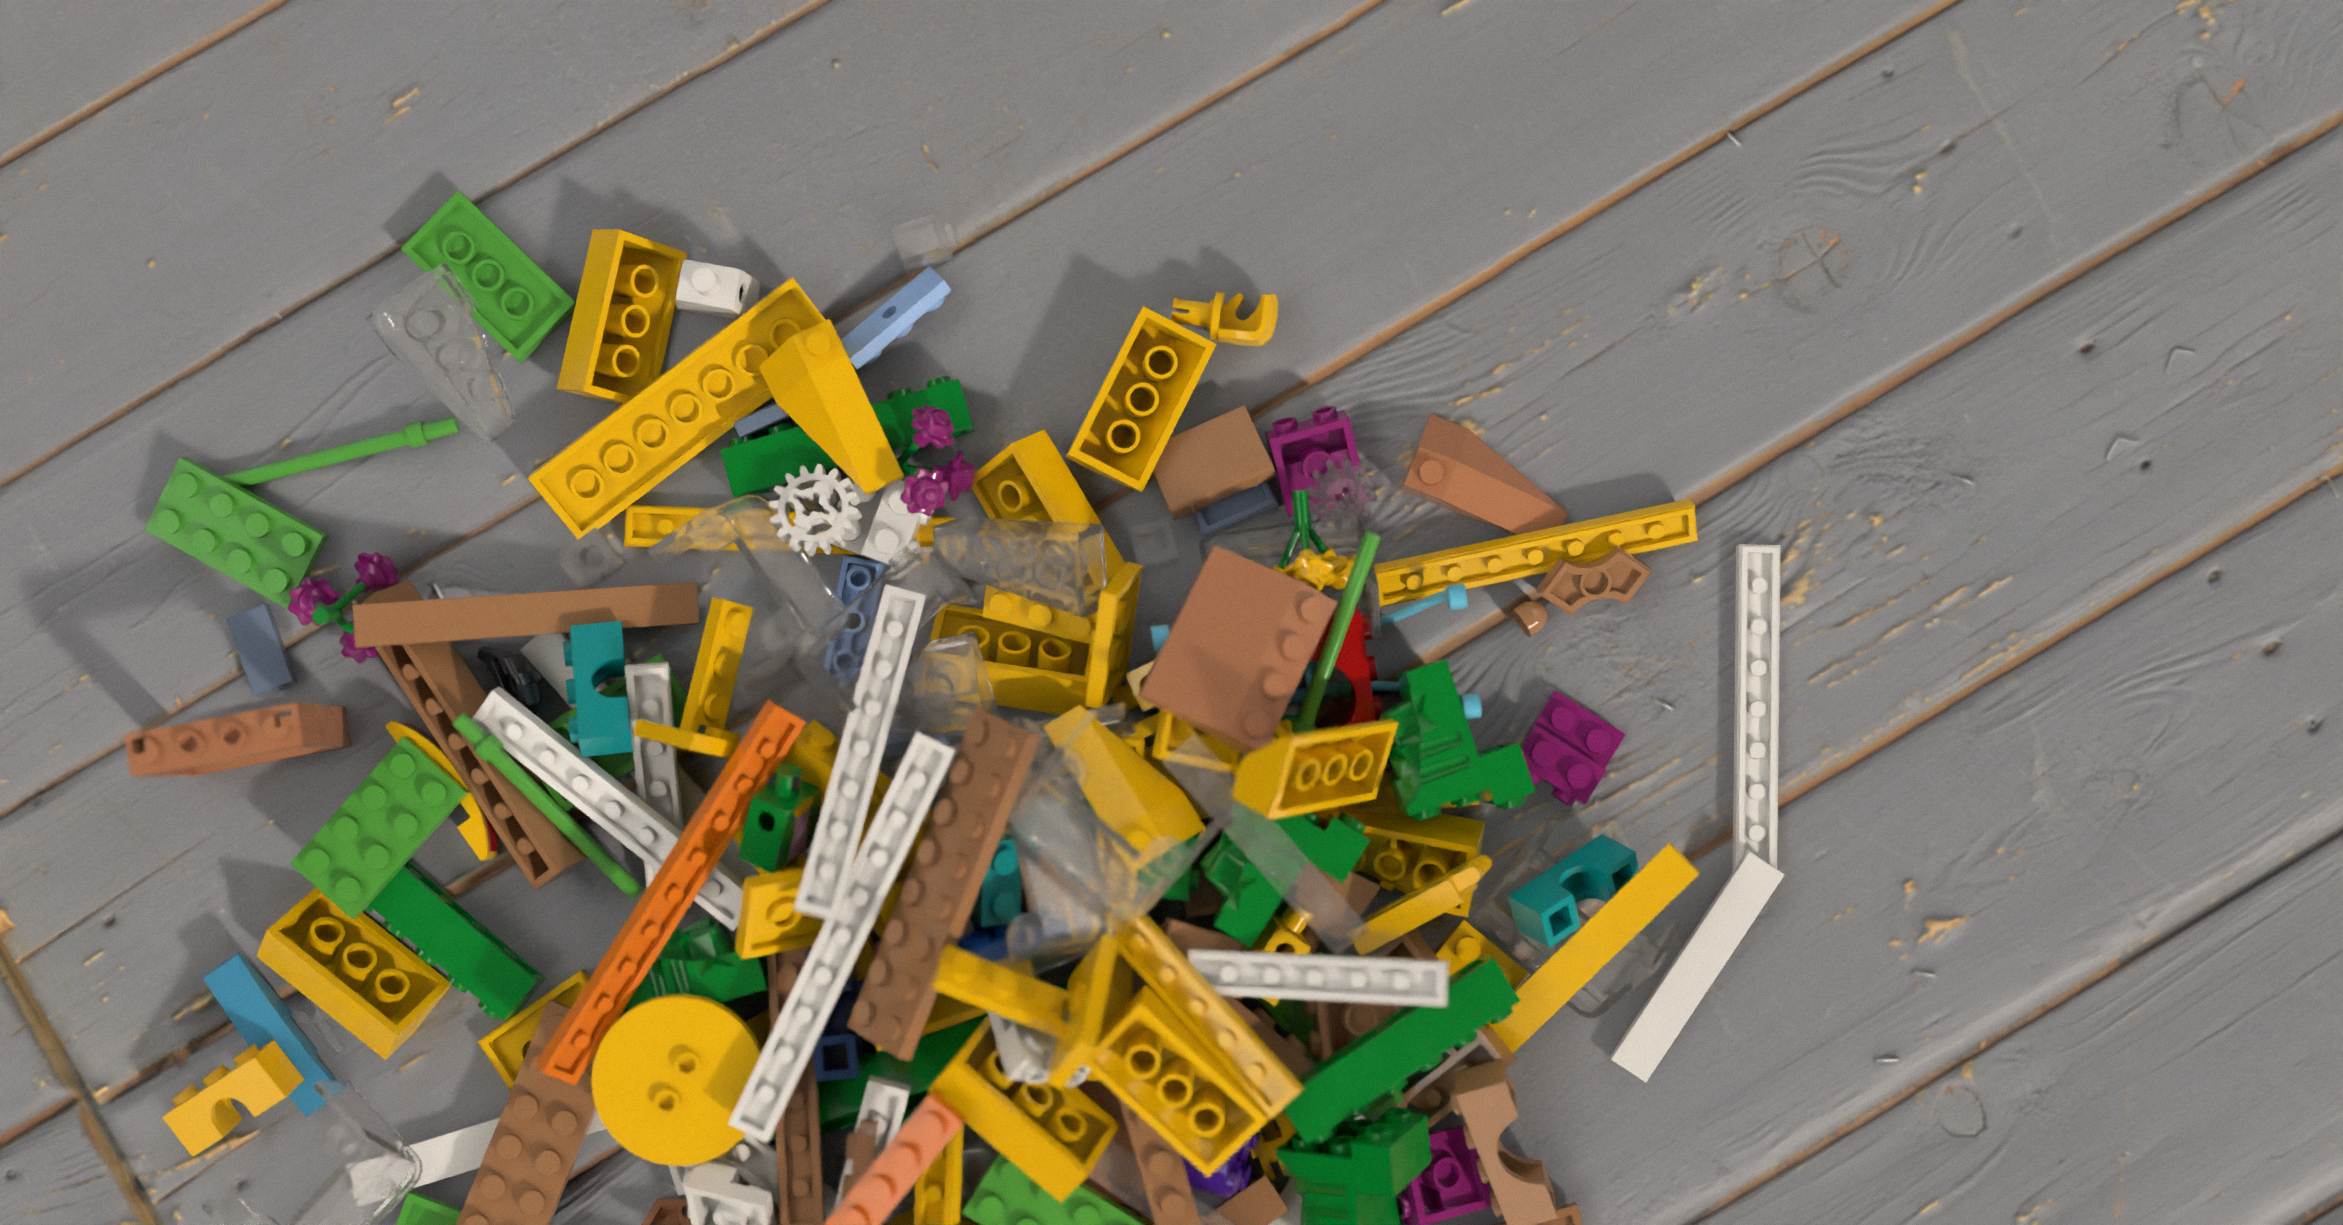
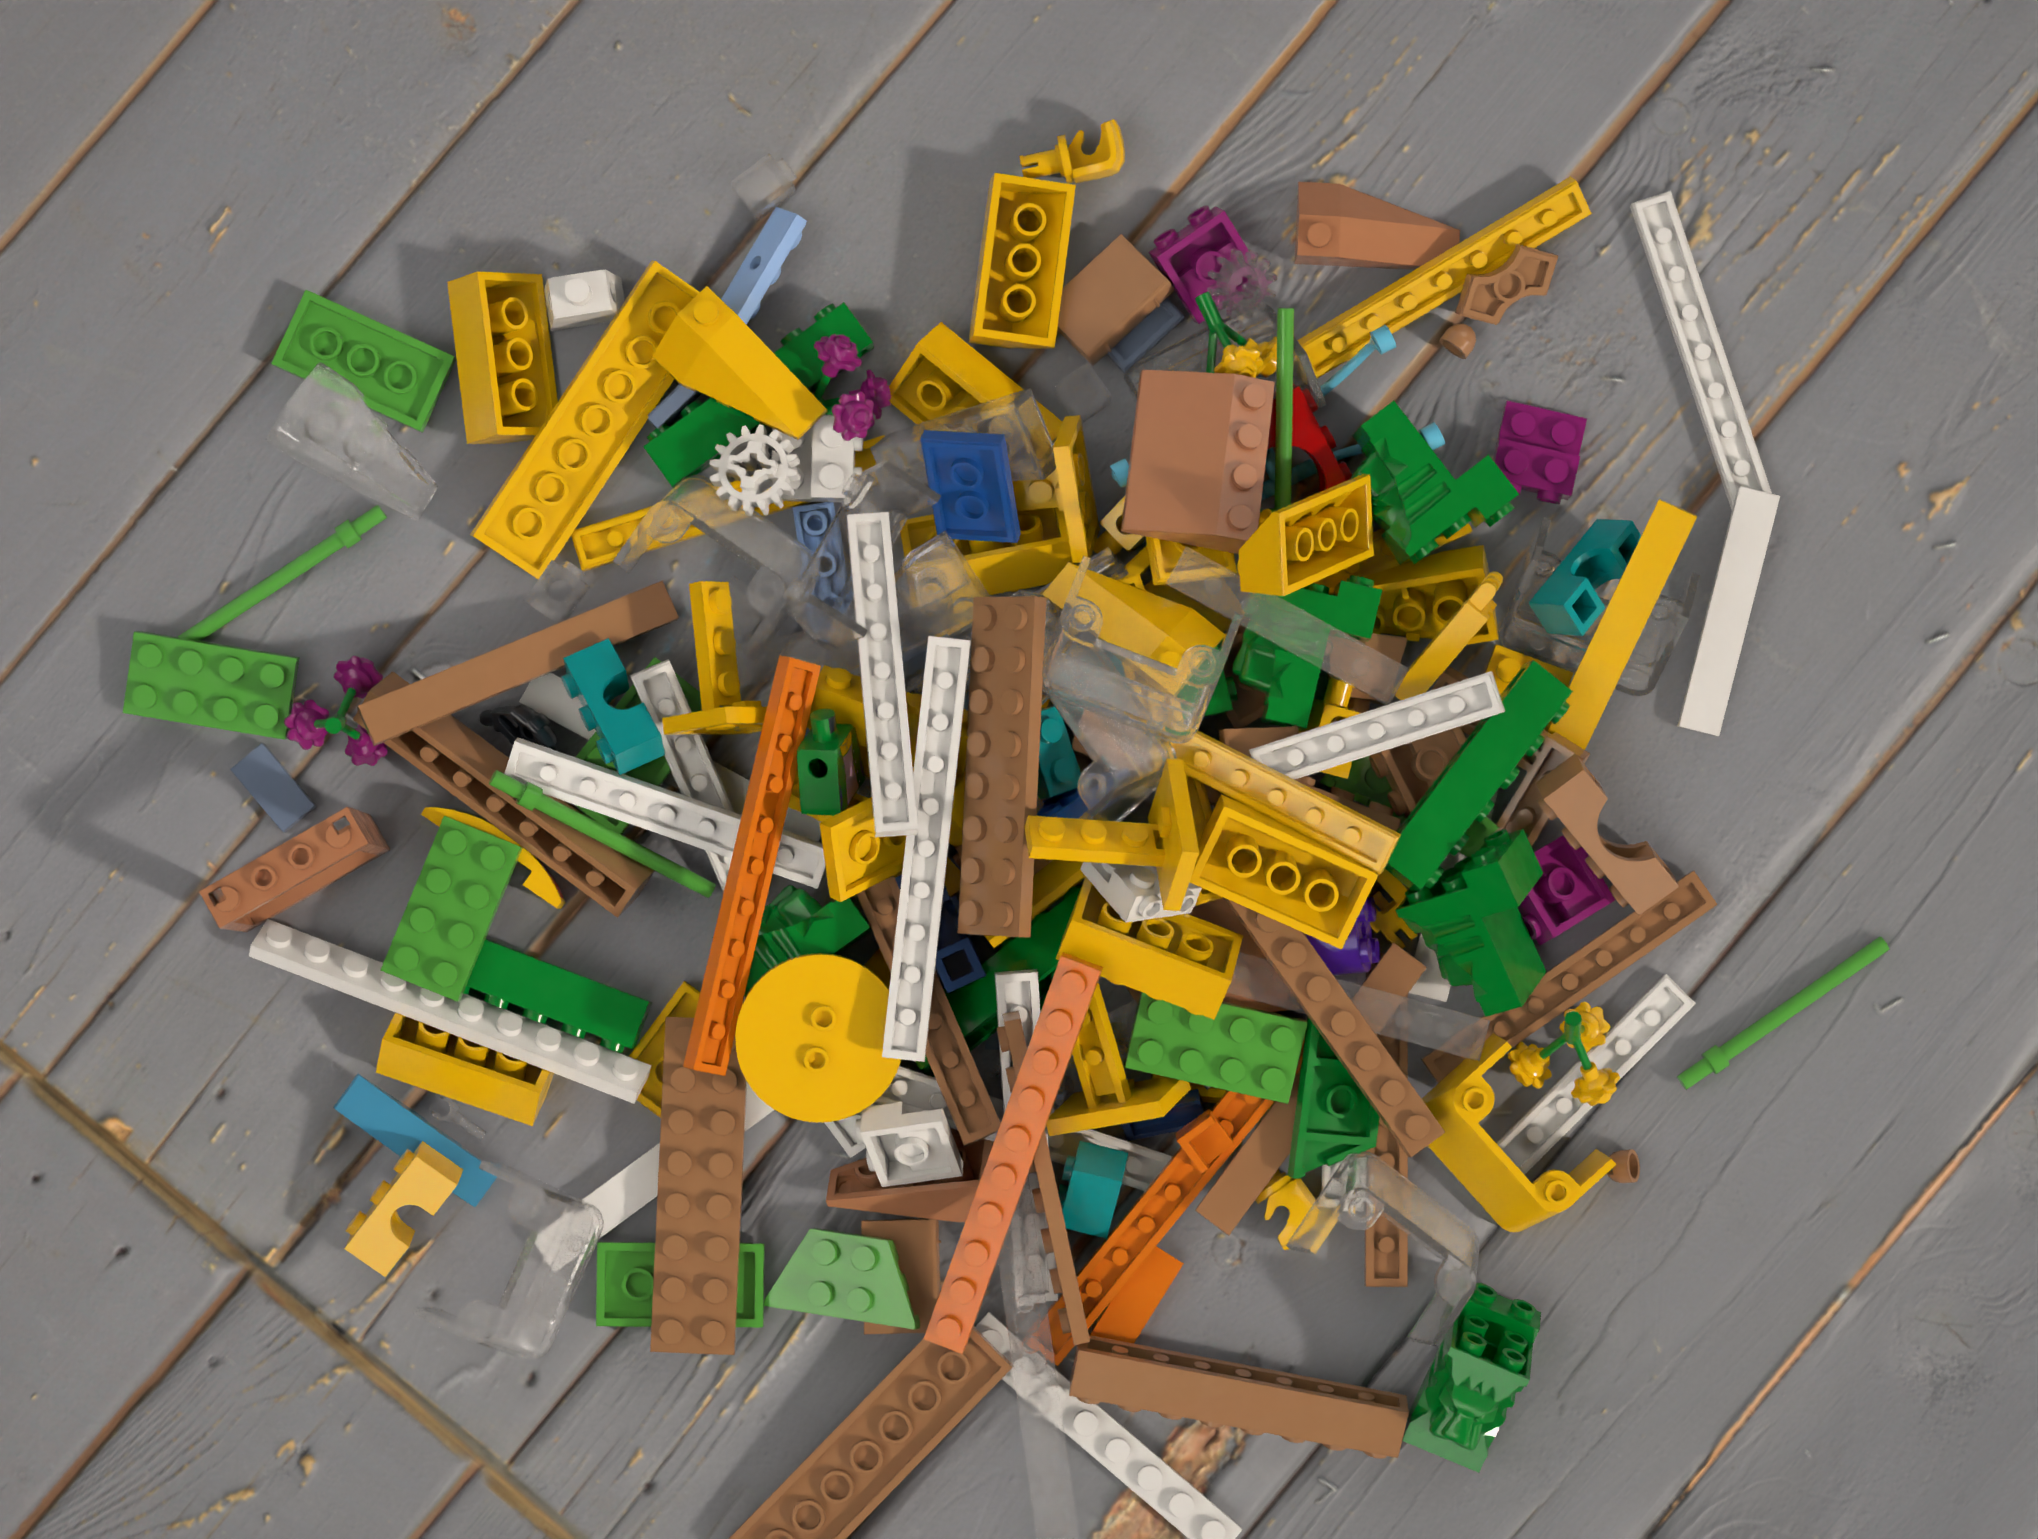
camera: 15 degrees left, 0 degrees up
none -> white plate [249,919,651,1104]
none -> blue tile [920,430,1021,543]

